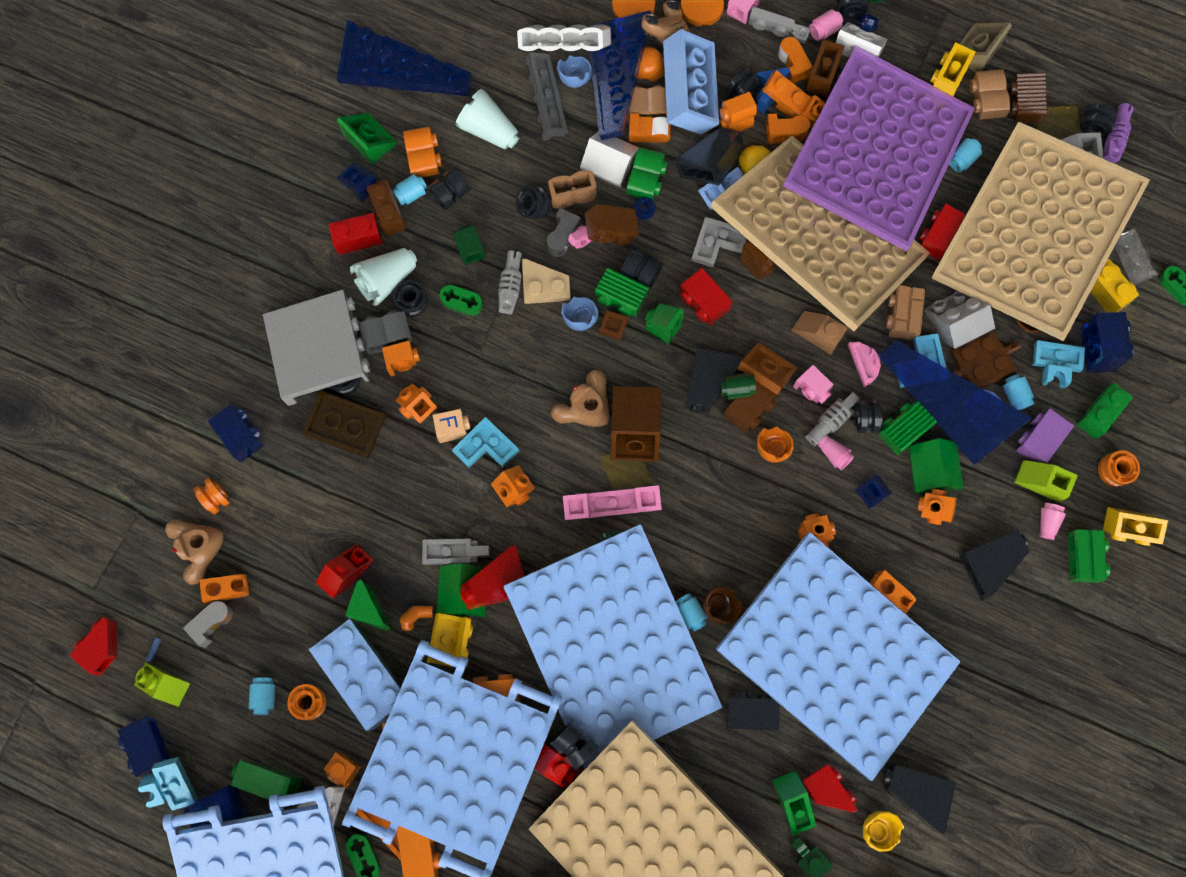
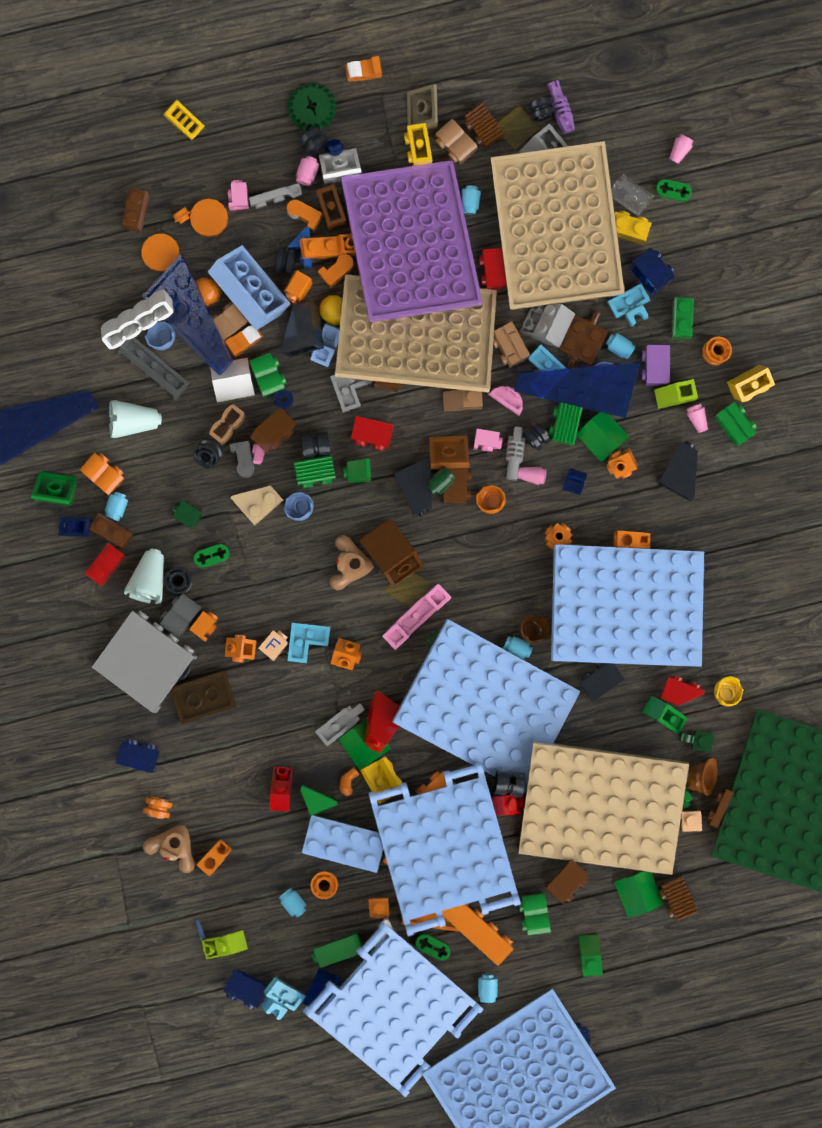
camera: 45 degrees left, 10 degrees up
red slope [69,617,117,676] -> none
light grey leg [183,601,233,648] -> none
black wheel [427,167,470,211] -> none
light grey hinge [498,251,522,314] -> none
reddish brown plate [599,310,629,341] -> none
medium nougat head [641,1,690,44] -> none
black slope [883,765,956,834] -> none

